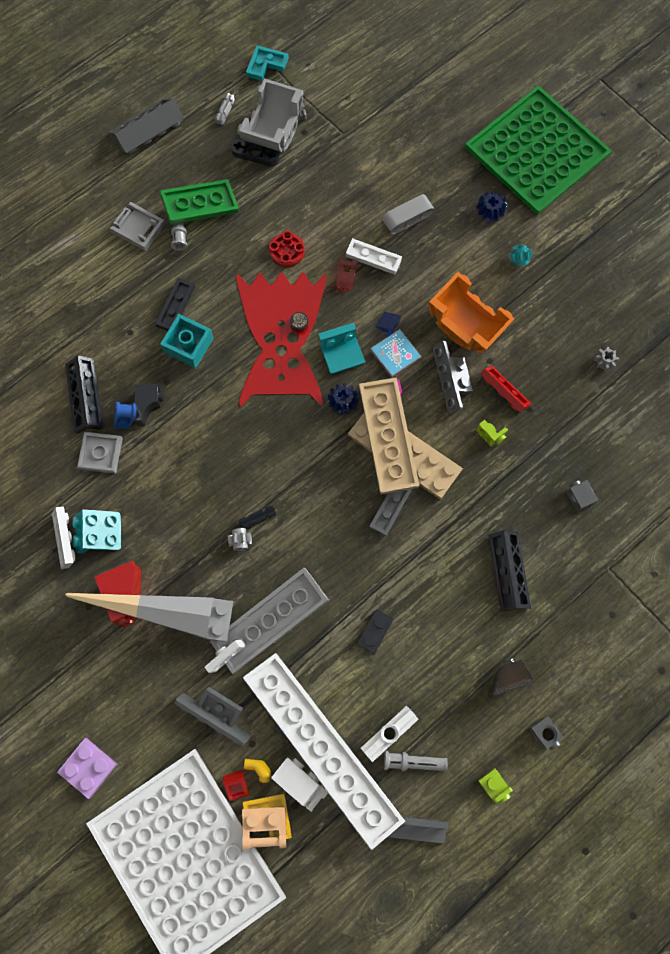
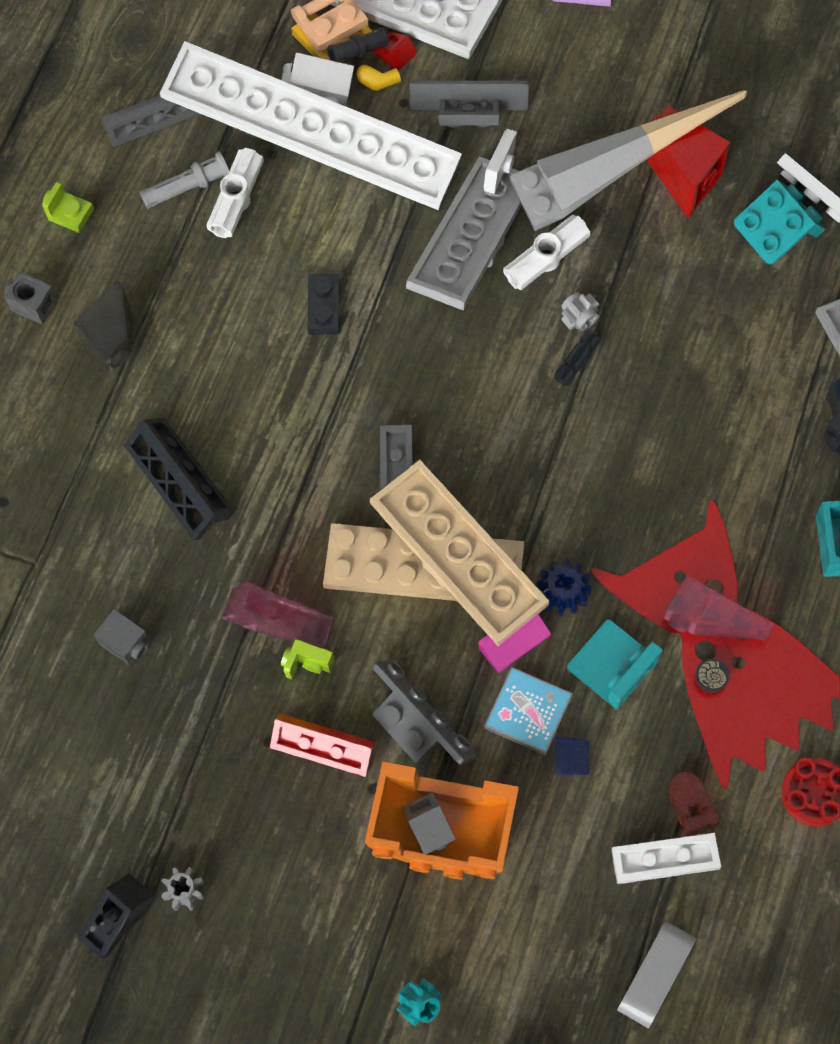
camera: 155 degrees right, 5 degrees down
none -> black arch [78,873,155,960]
none -> clear pink slope [222,582,333,649]
none -> black pin [327,28,388,62]
none -> dark grey brick [402,792,456,855]
none -> white piece [503,214,590,290]
none -> clear pink slope [664,576,775,640]

